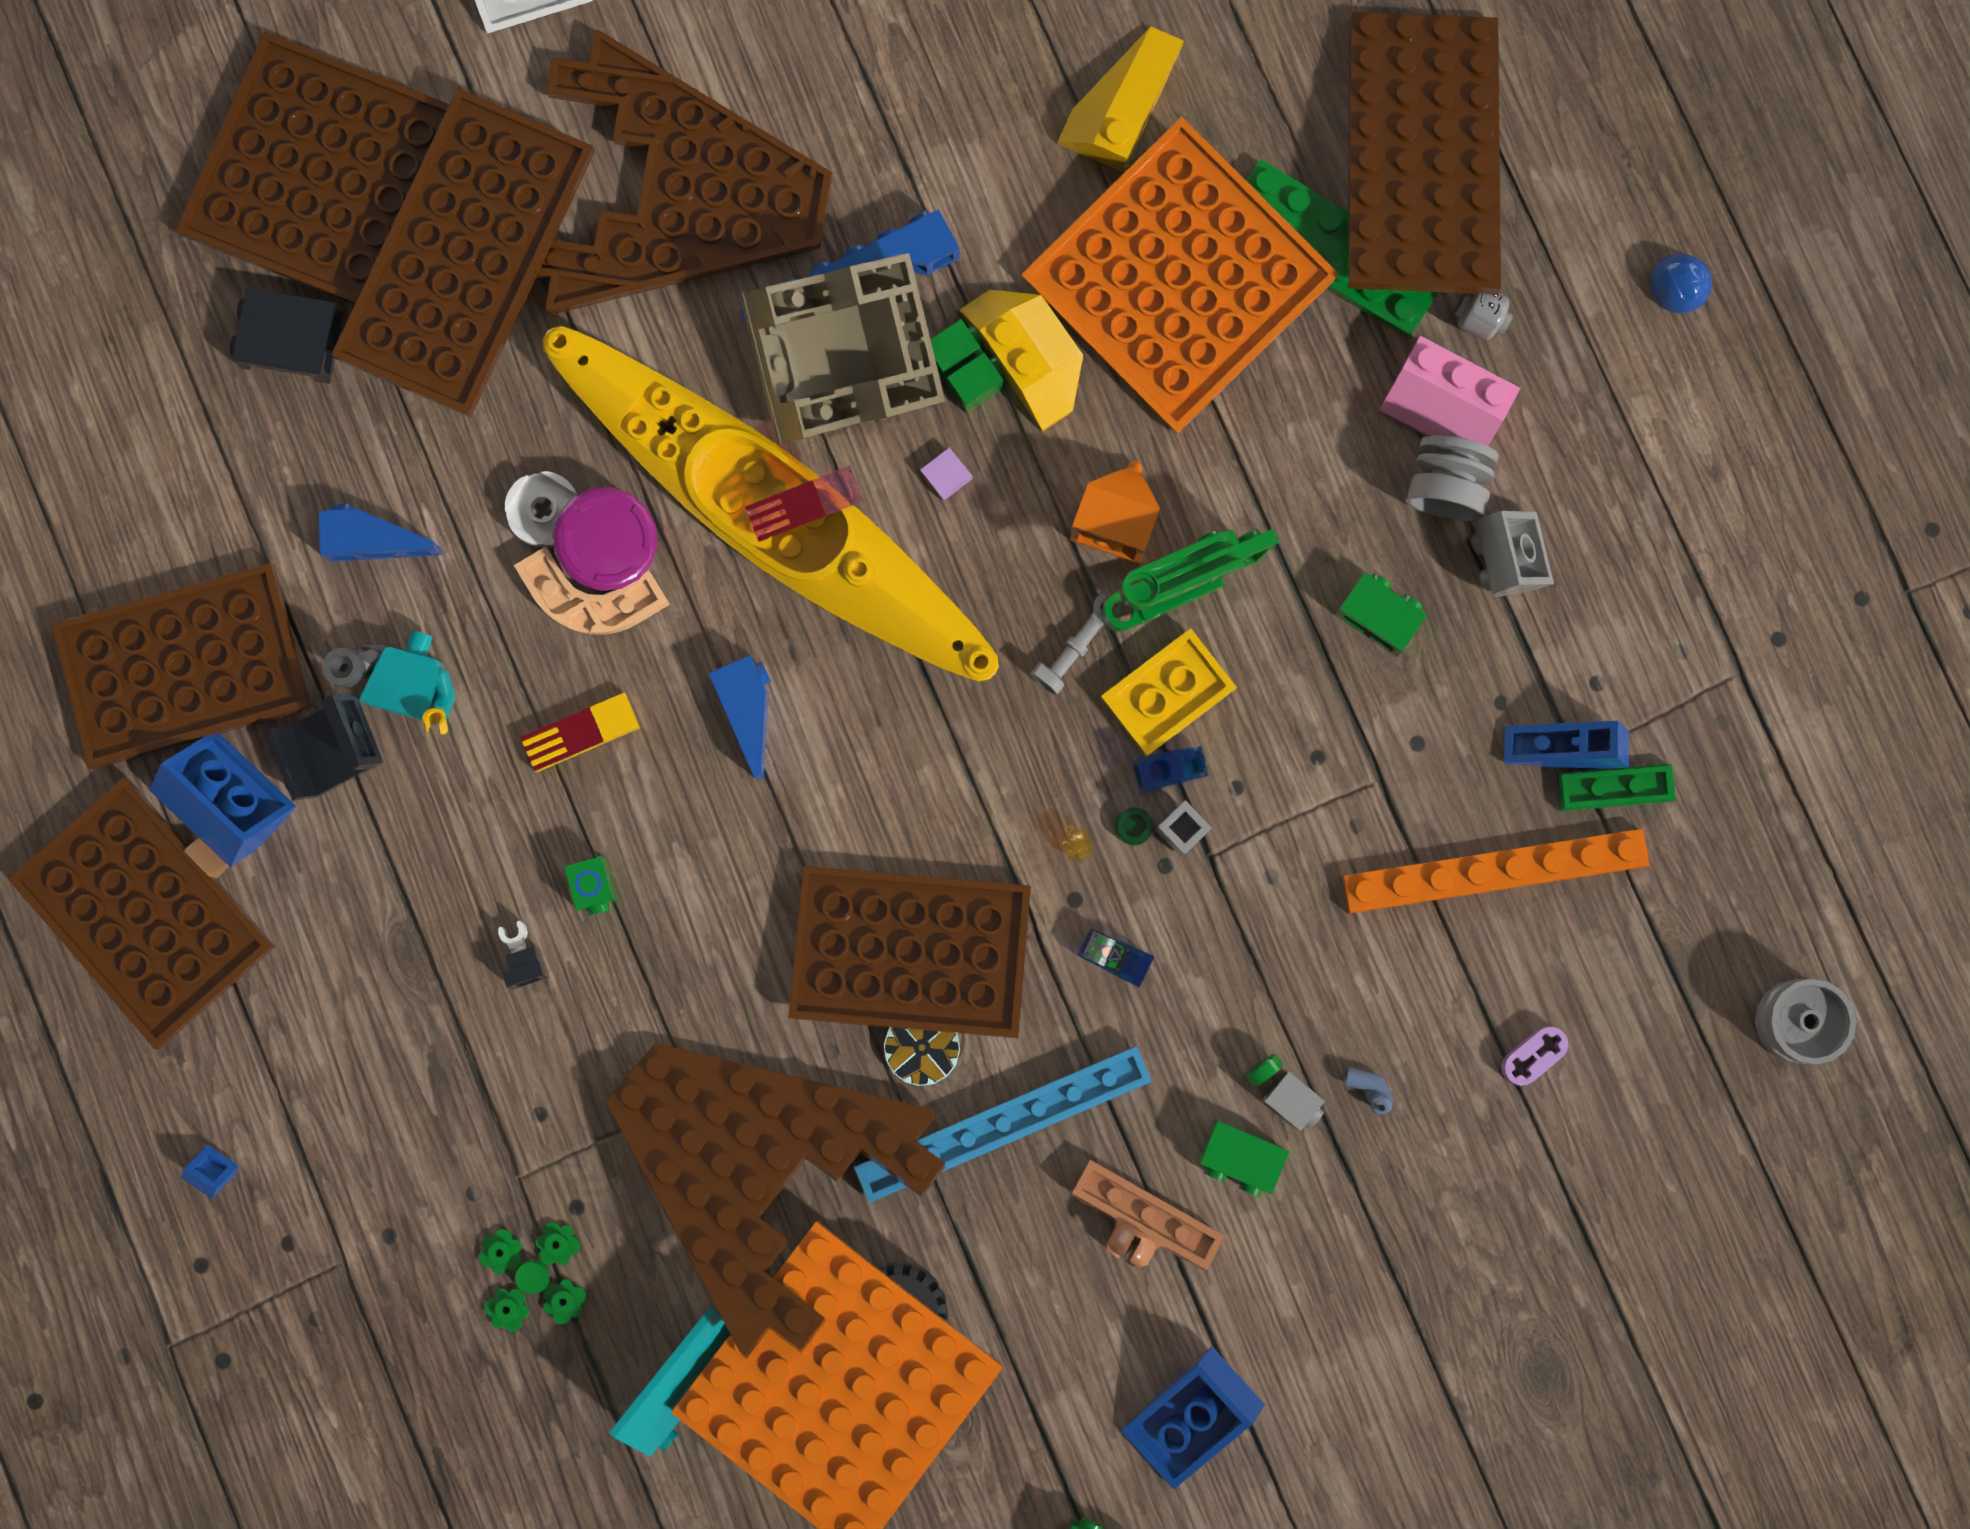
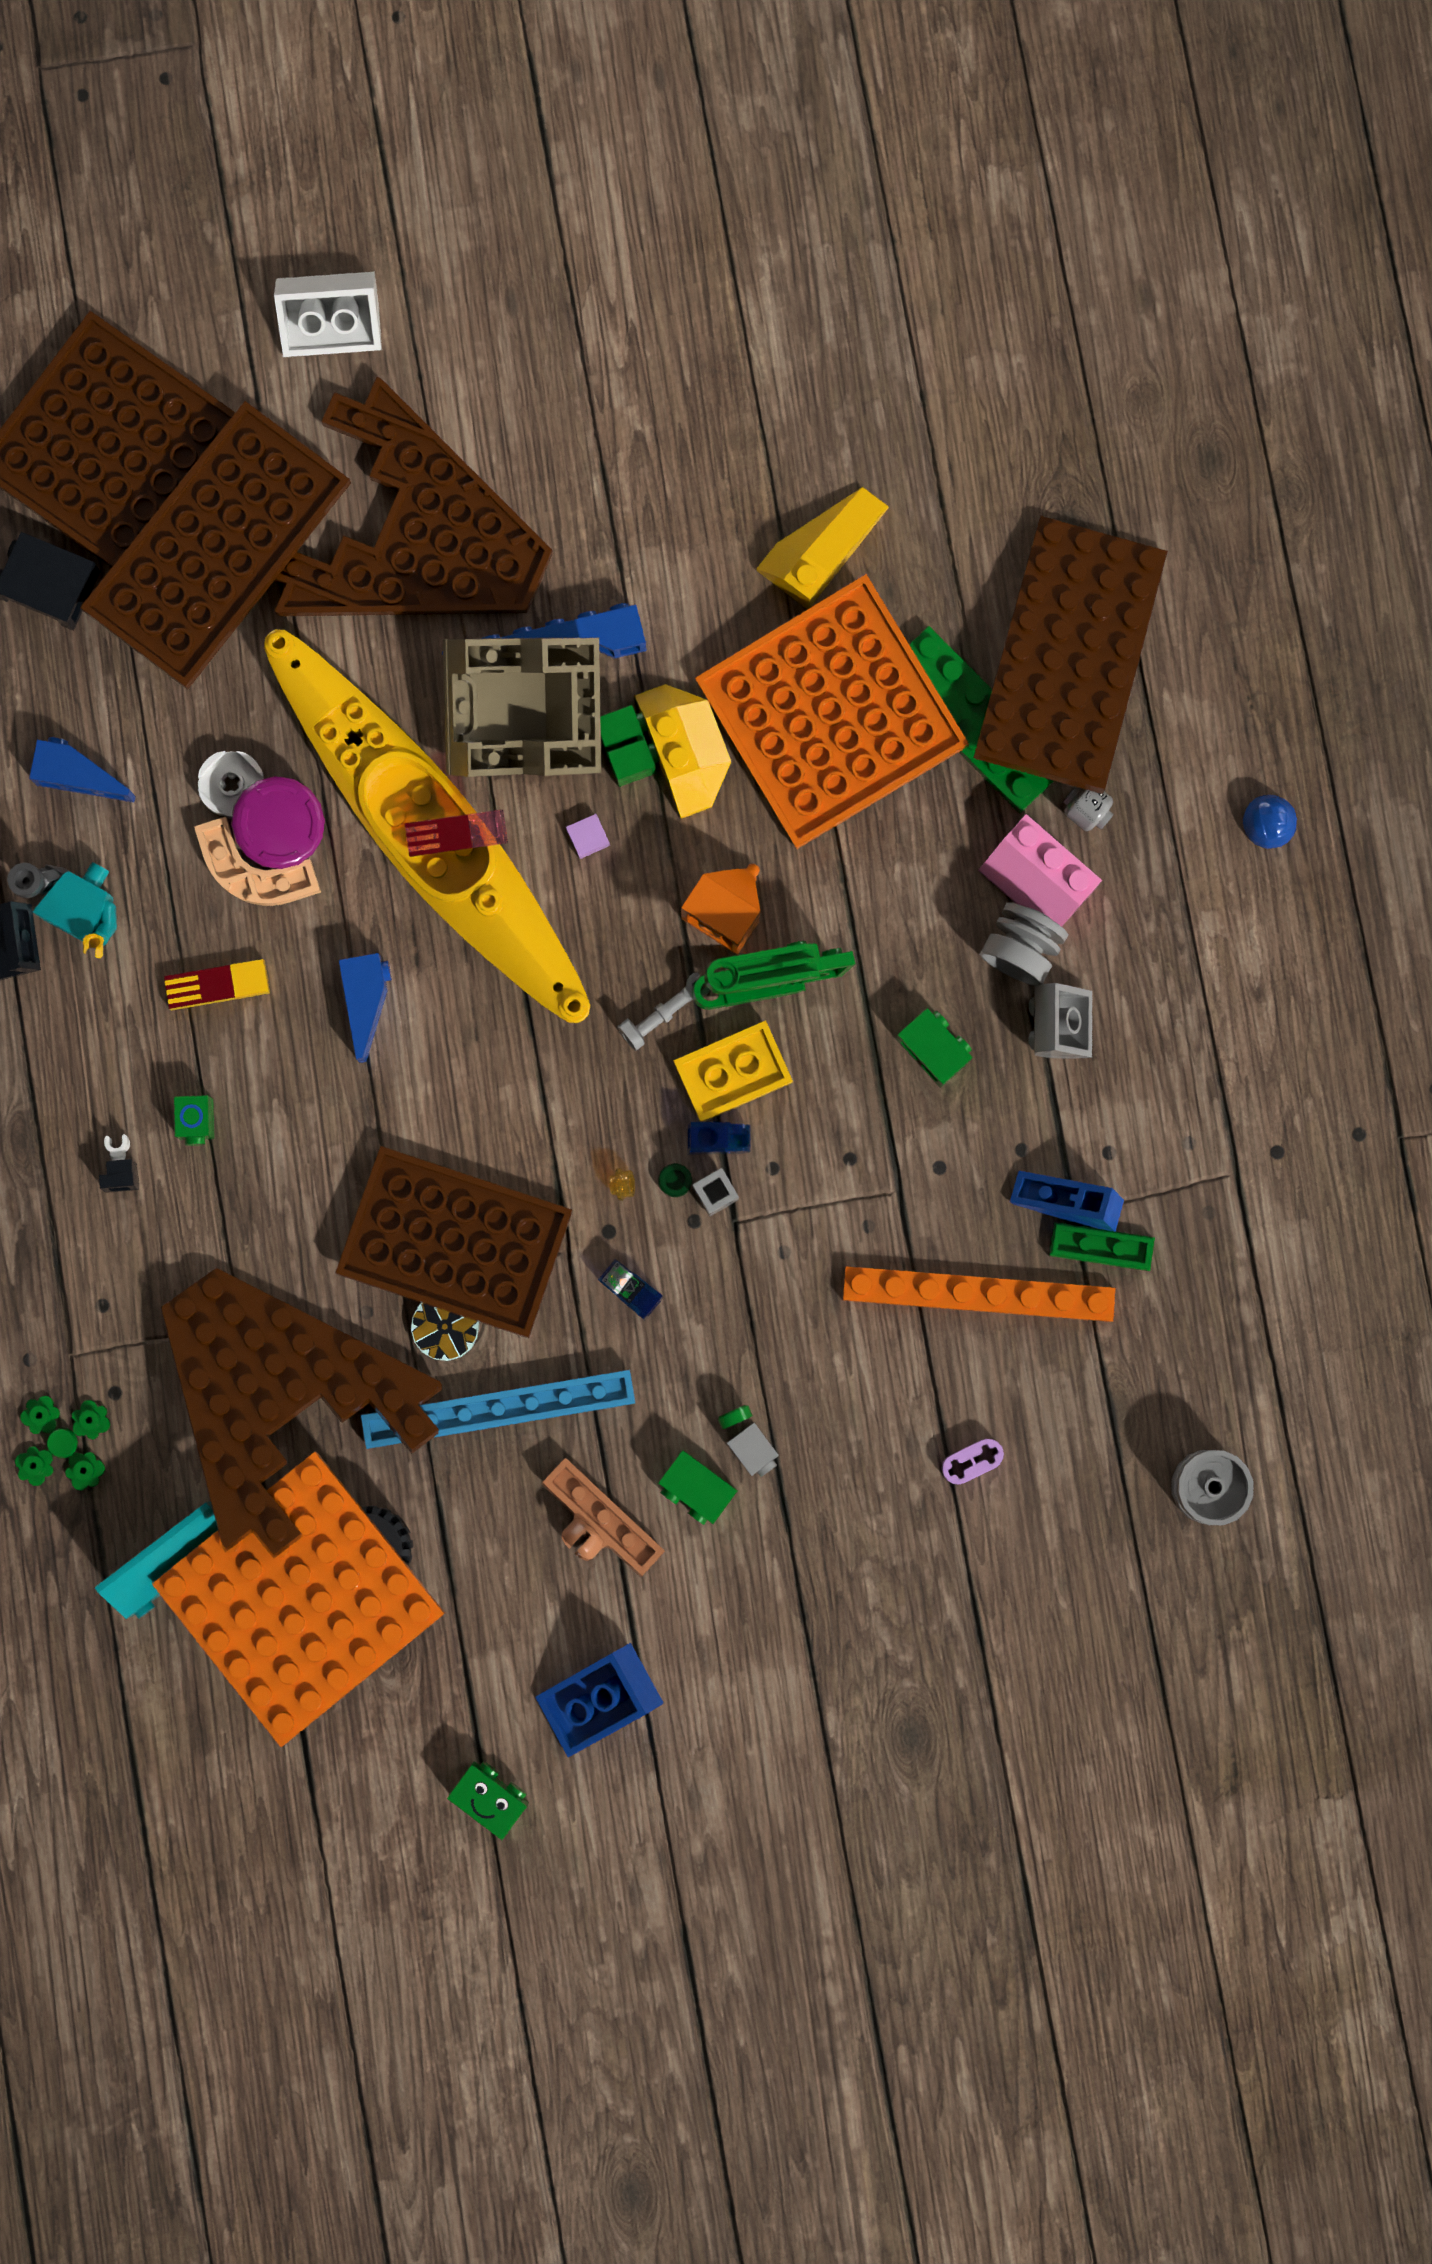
camera: 10 degrees right, 0 degrees up
sand blue arm [1344,1067,1394,1115] -> none

